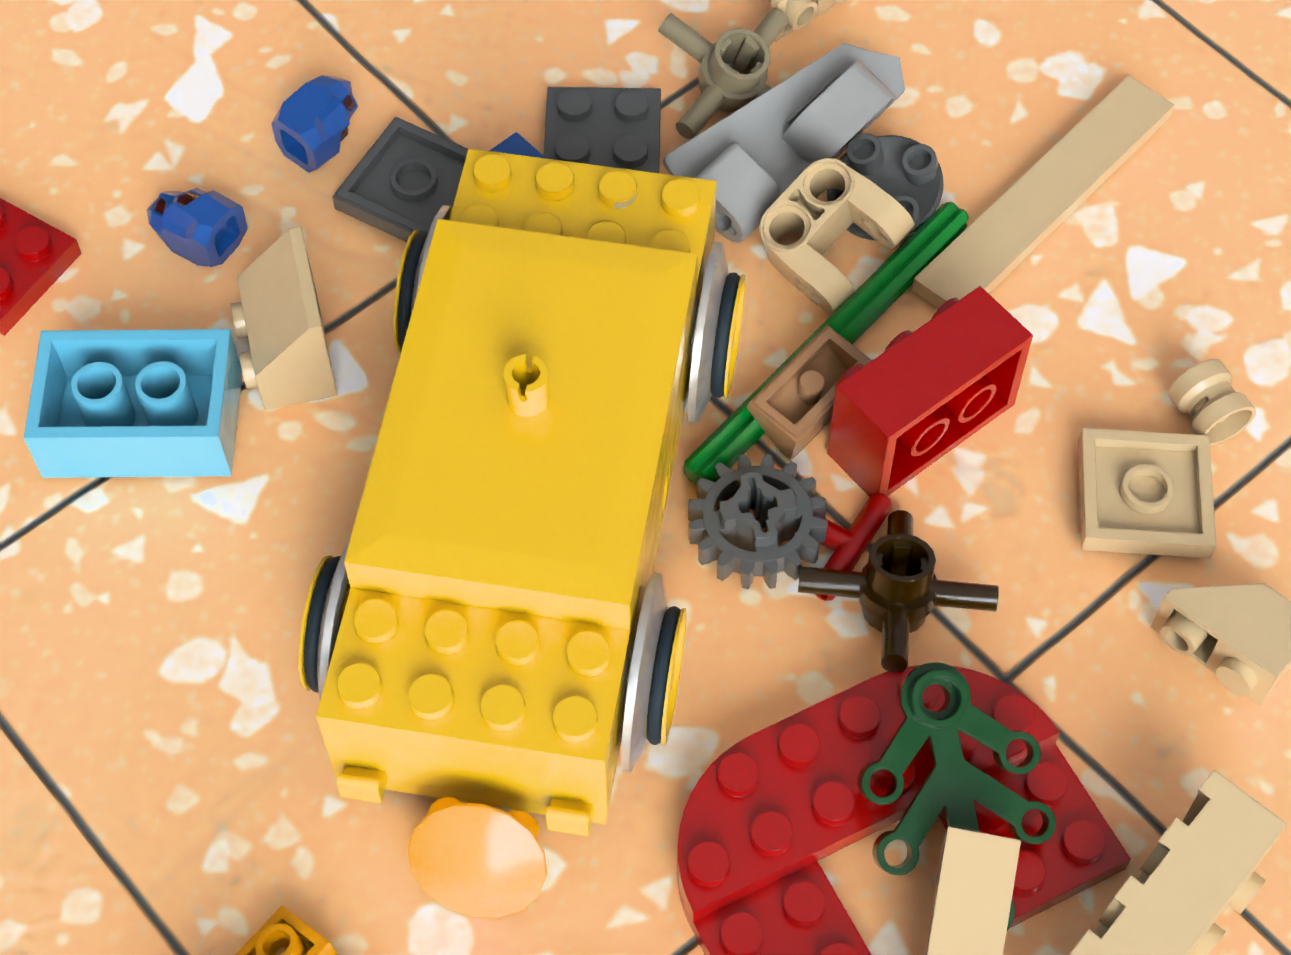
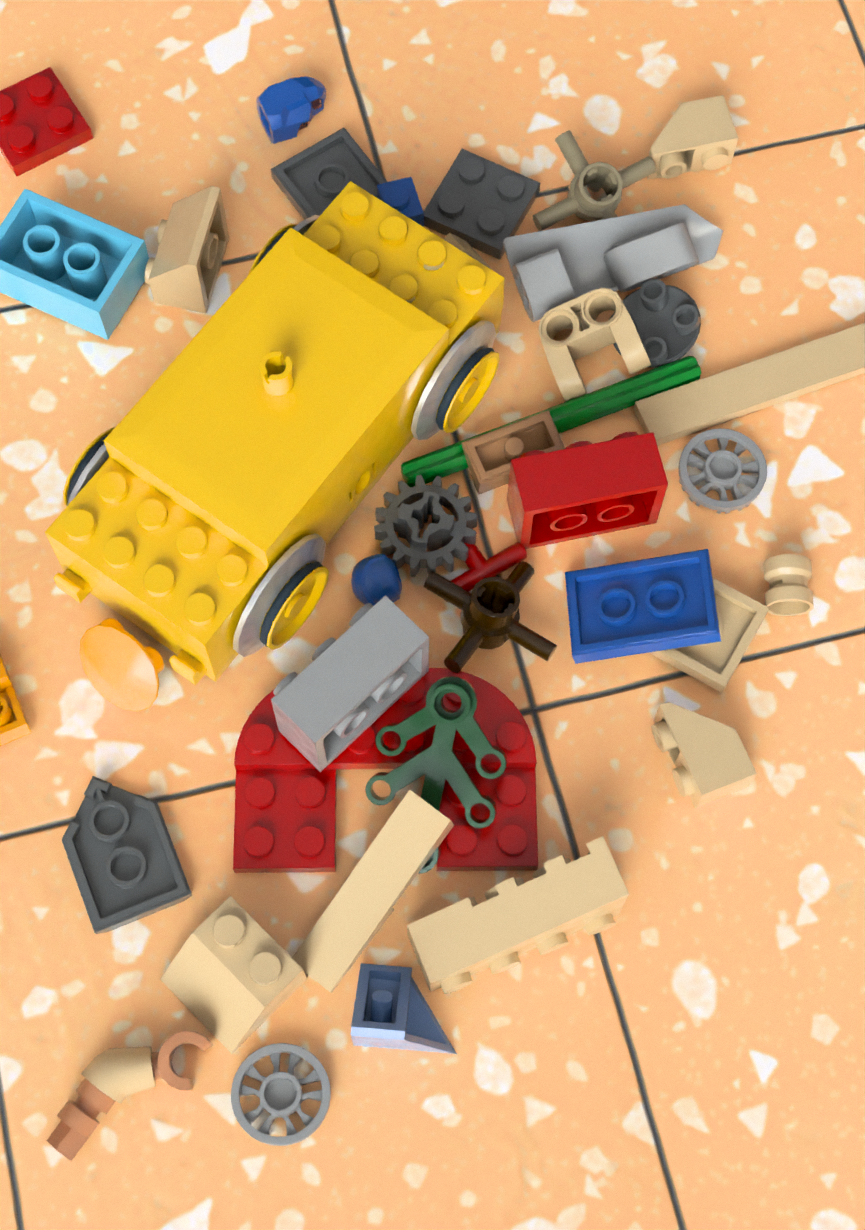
camera: 25 degrees right, 10 degrees up
blue rock [146,188,248,267] -> none
none -> light grey brick [271,595,429,772]
none -> blue piece [351,554,402,606]
none -> blue tile [565,549,721,664]
none -> light grey wheel [678,428,767,514]

